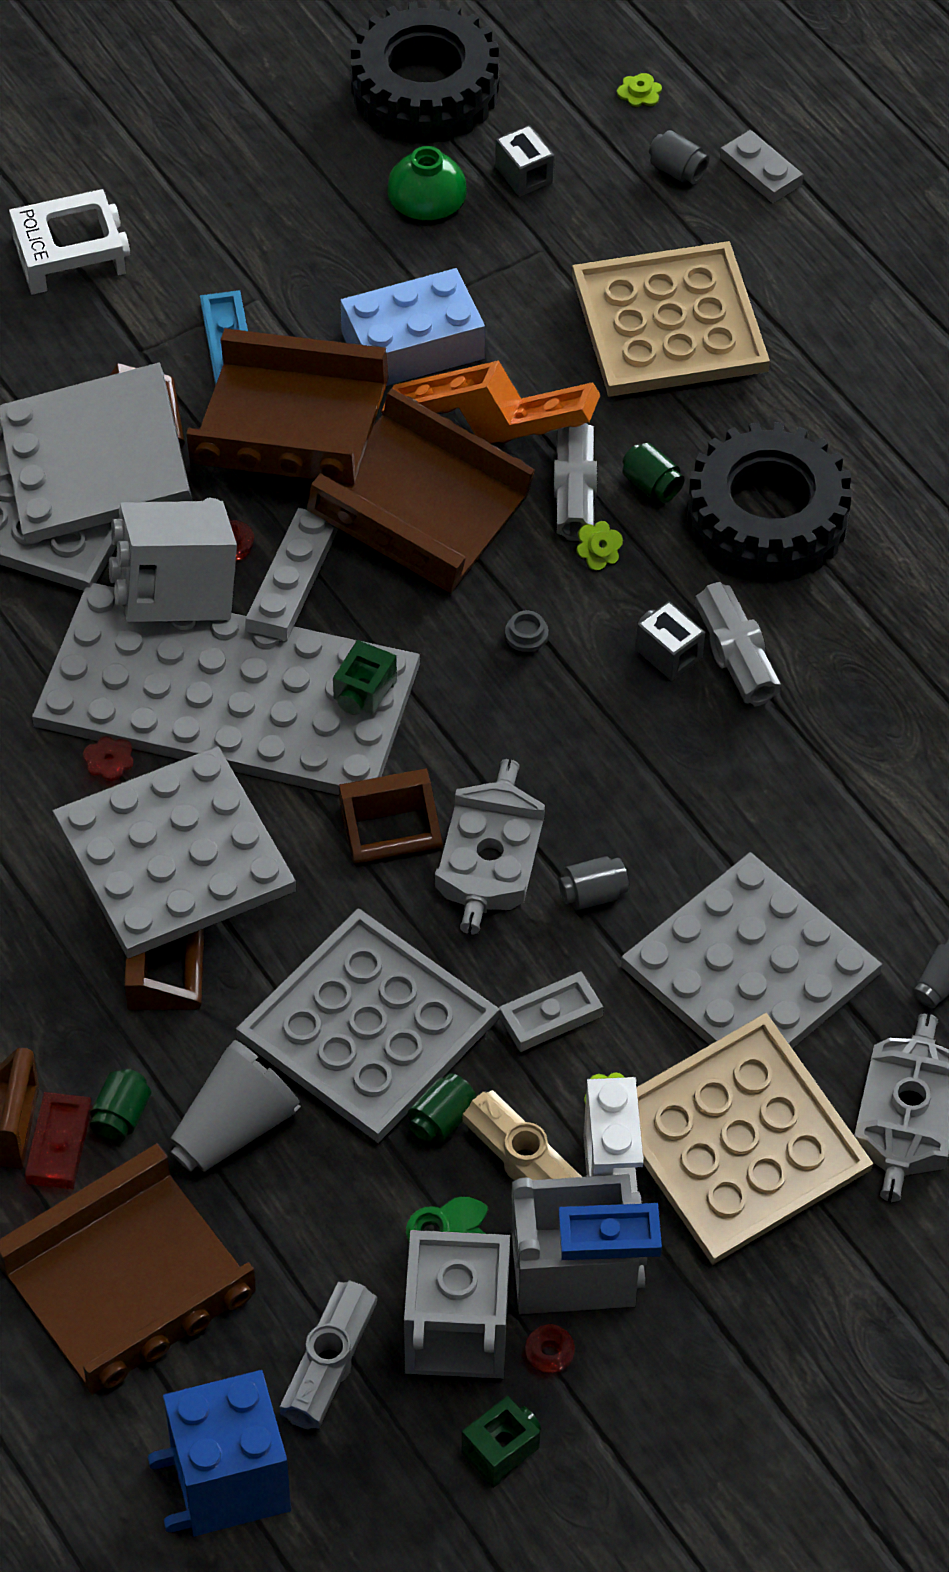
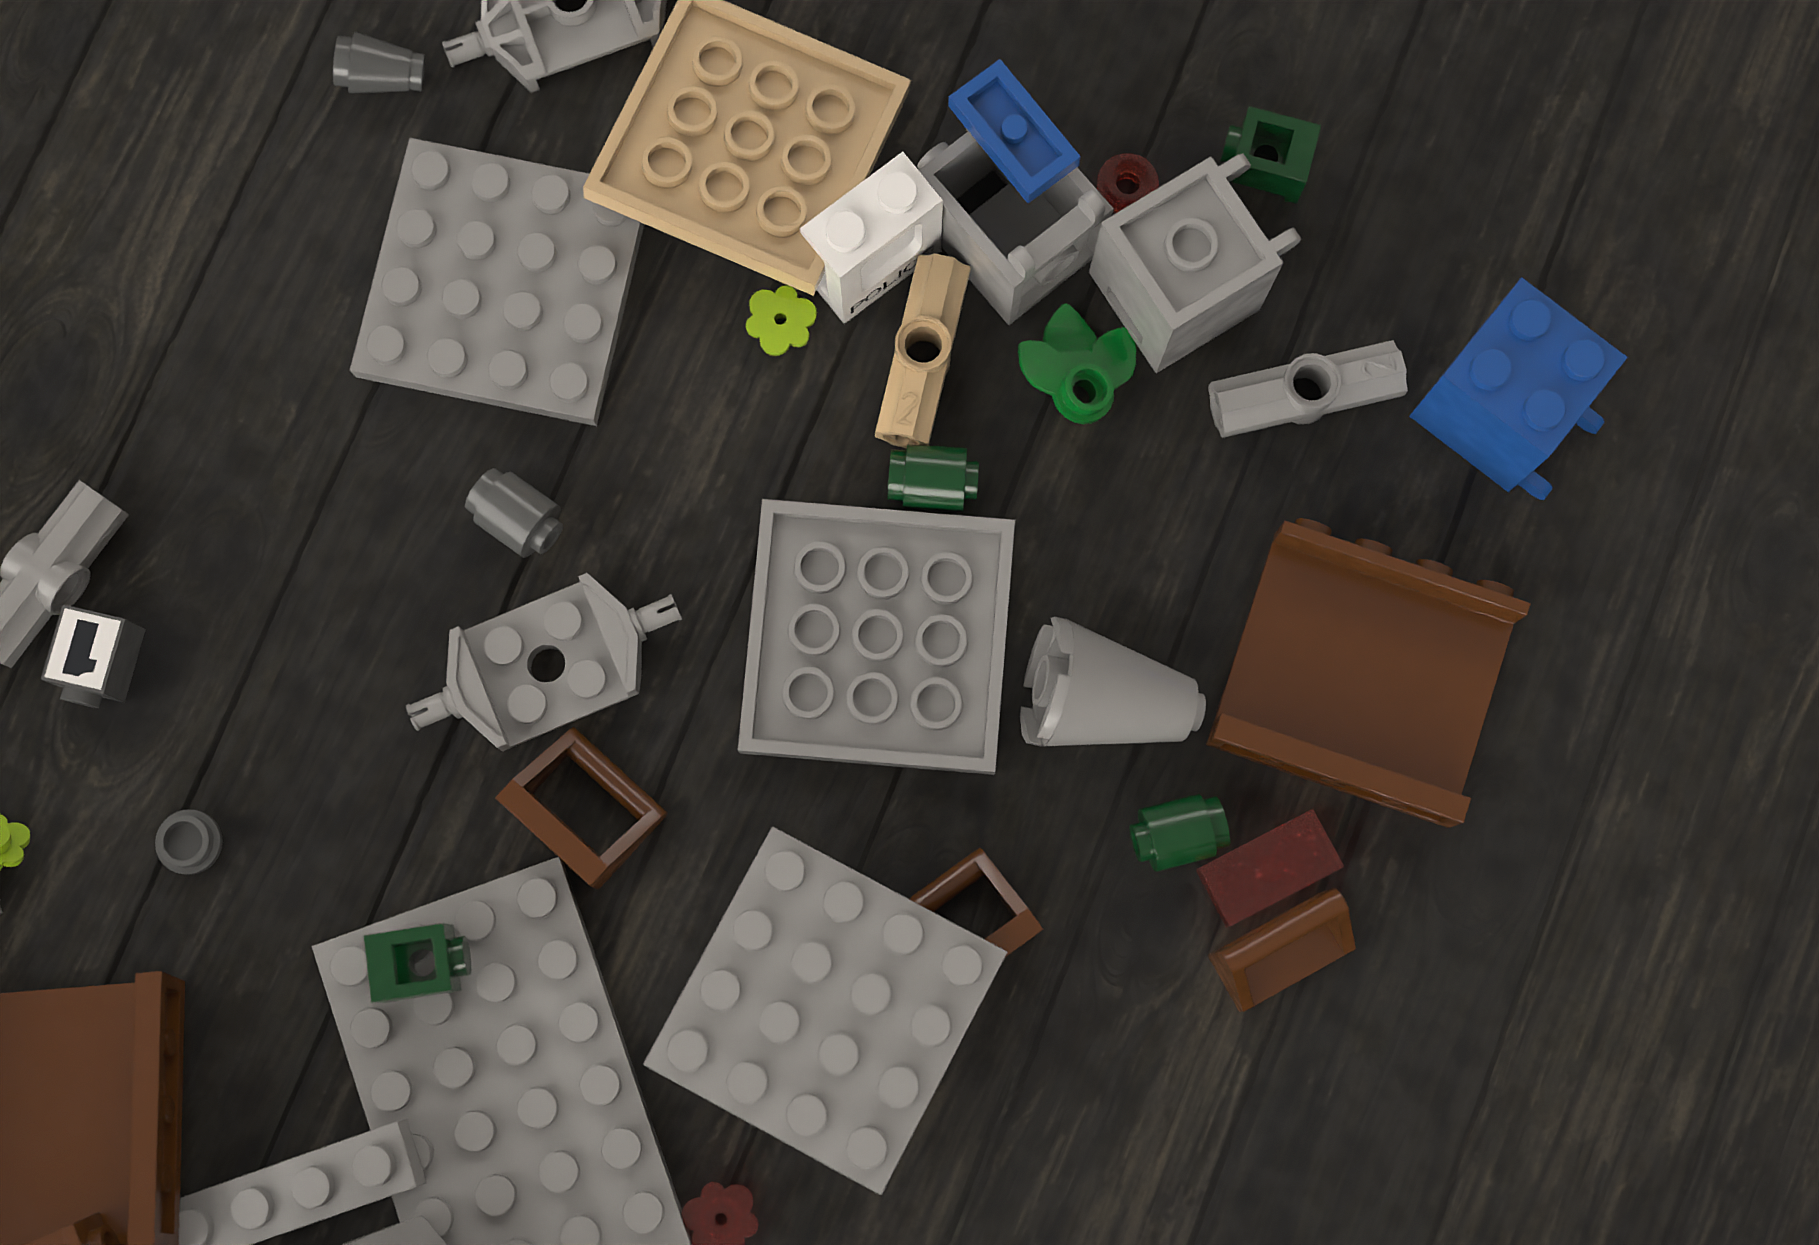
camera: 125 degrees left, 25 degrees up
light grey plate [499,971,603,1052] -> none

